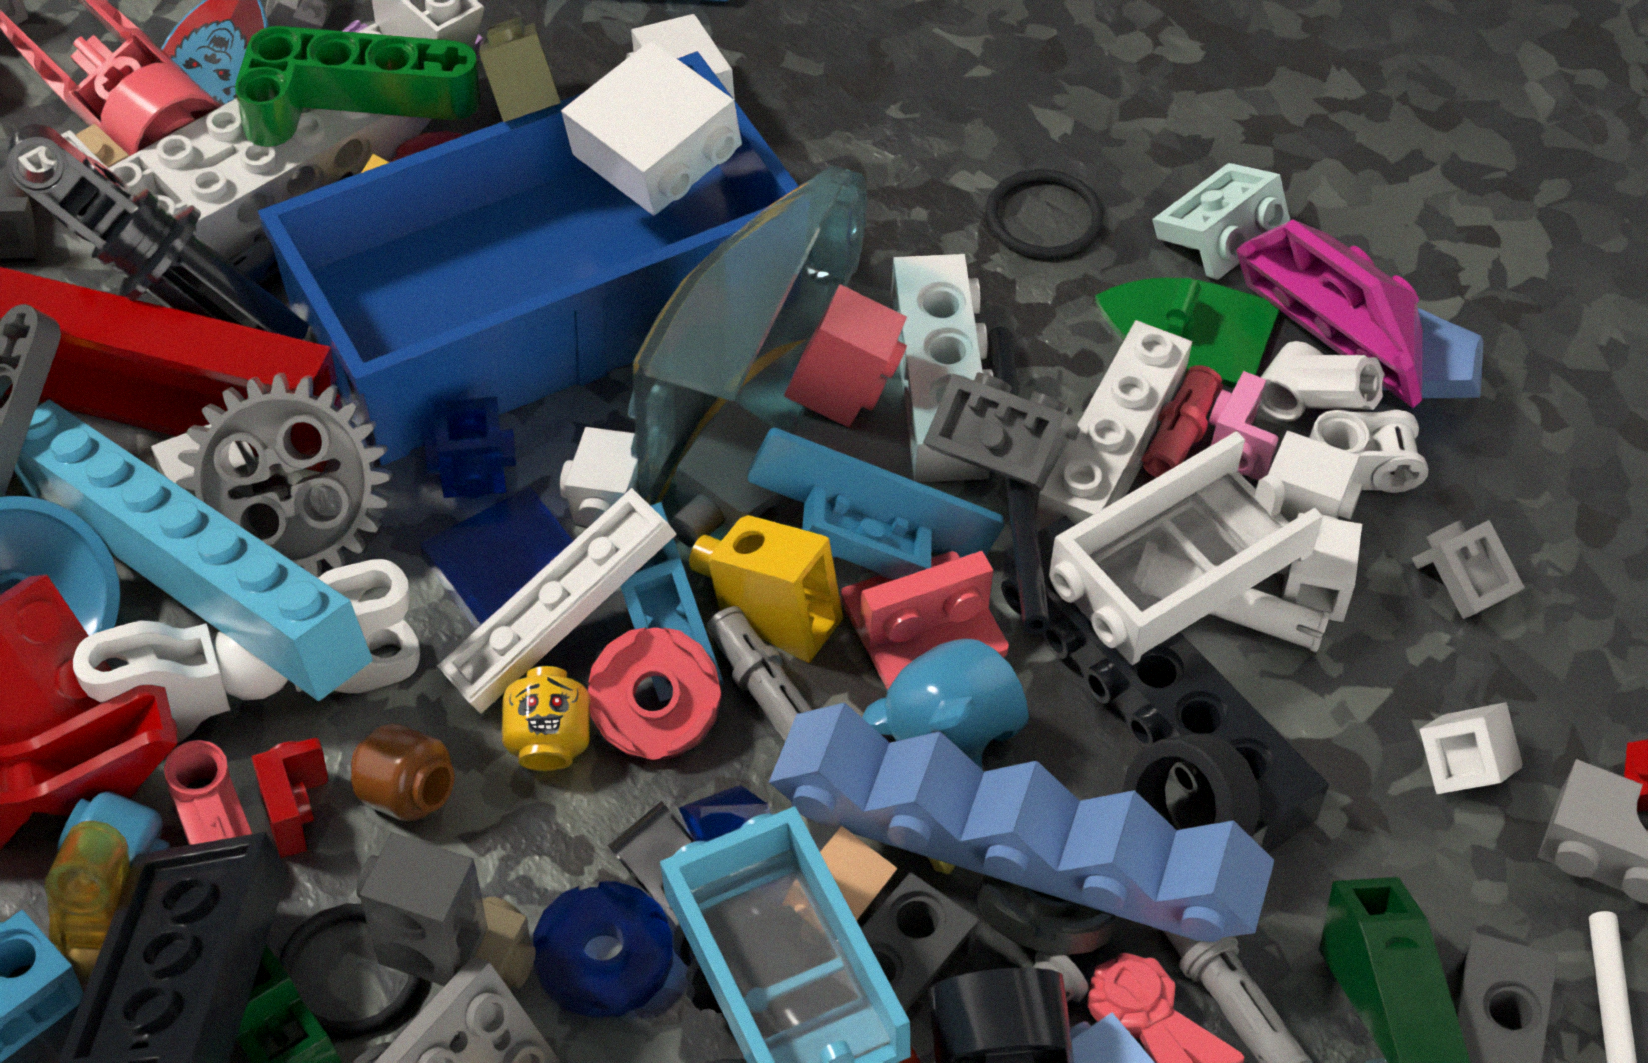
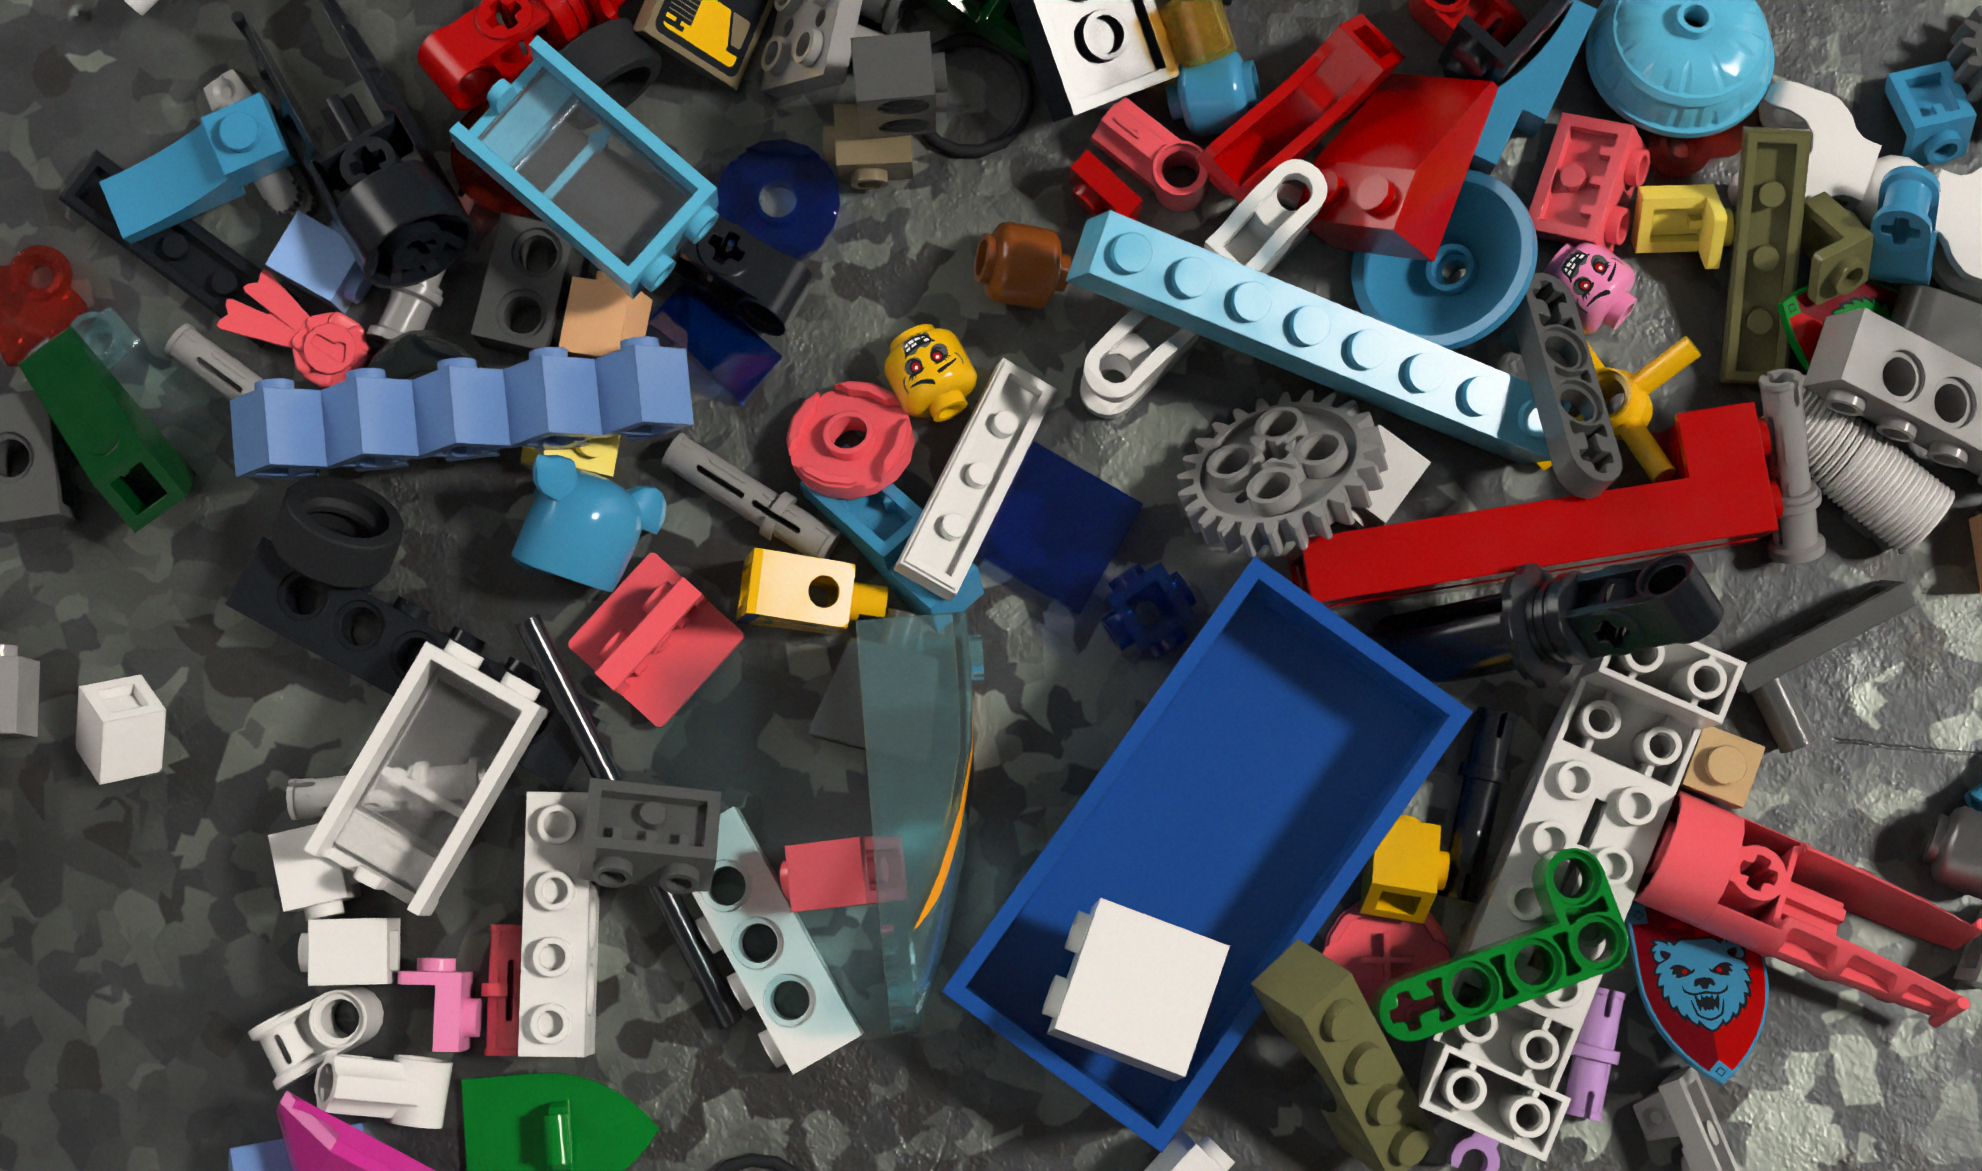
camera: 155 degrees right, 30 degrees up
white brick [560,427,652,527] -> none
dark azure bracket [747,428,1004,579] -> none
light grey bracket [1412,520,1525,619] -> none

